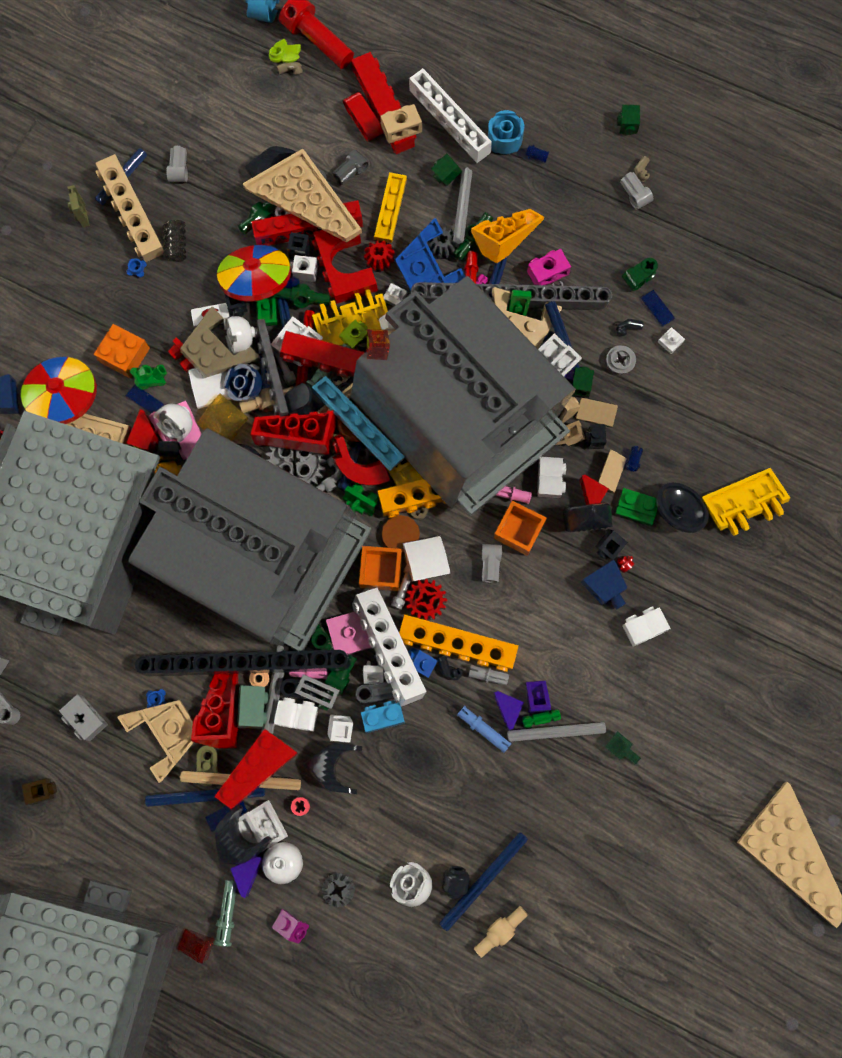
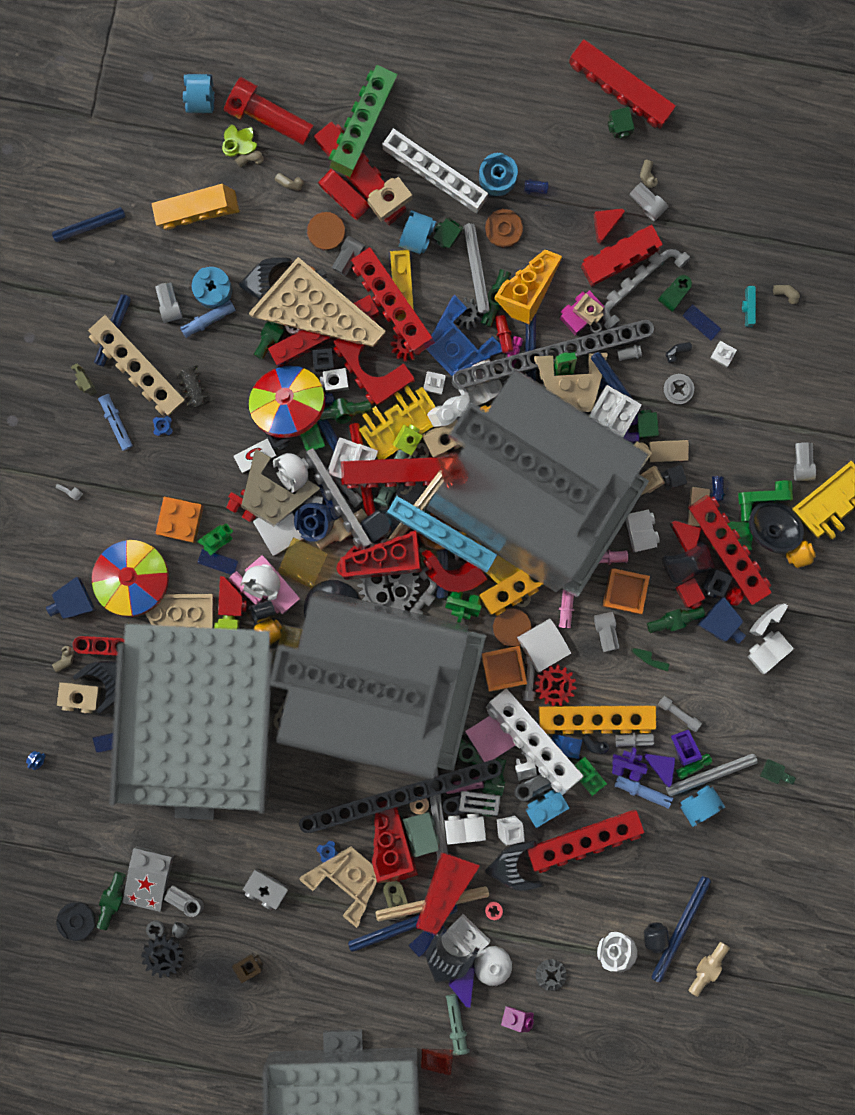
camera: 20 degrees left, 10 degrees up
none -> dark blue axle [52,207,125,242]
none -> light grey hand [56,484,83,500]
none -> medium blue pin [98,394,133,451]
none -> light orange wedge [152,184,239,230]
none -> medium blue pin [180,300,236,338]
none -> dark azure brick [192,267,232,309]
none -> dark tan arm [275,173,304,191]
none -> dark orange tile [307,212,345,250]
none -> green brick [329,65,398,177]
none -> red brick [351,247,435,355]
none -> dark azure brick [398,210,436,254]
none -> dark orange tile [485,209,523,248]
none -> red brick [527,809,644,873]
none -> bright pink axle [559,590,574,628]
none -> red brick [569,39,676,129]
none -> tan brick [573,293,604,326]
none -> green hips [574,757,607,796]
none -> red wedge [581,225,663,287]
none -> red slope [594,209,625,244]
none -> light grey bar [602,249,691,330]
none -> dark purple hips [612,748,647,782]
none -> light grey pin [617,344,642,361]
none -> dark green slope [631,648,669,671]
none -> dark green pin [647,606,705,633]
none -> light grey bar [658,696,702,732]
none -> red brick [675,578,705,609]
none -> dark azure brick [680,785,725,827]
none -> red brick [688,495,772,605]
none -> green beam [738,480,793,522]
none -> teal plate [742,286,756,327]
none -> white slope [749,604,788,636]
none -> dark tan arm [773,285,800,304]
none -> light orange head [786,540,816,568]
none -> light grey piece [794,443,816,481]

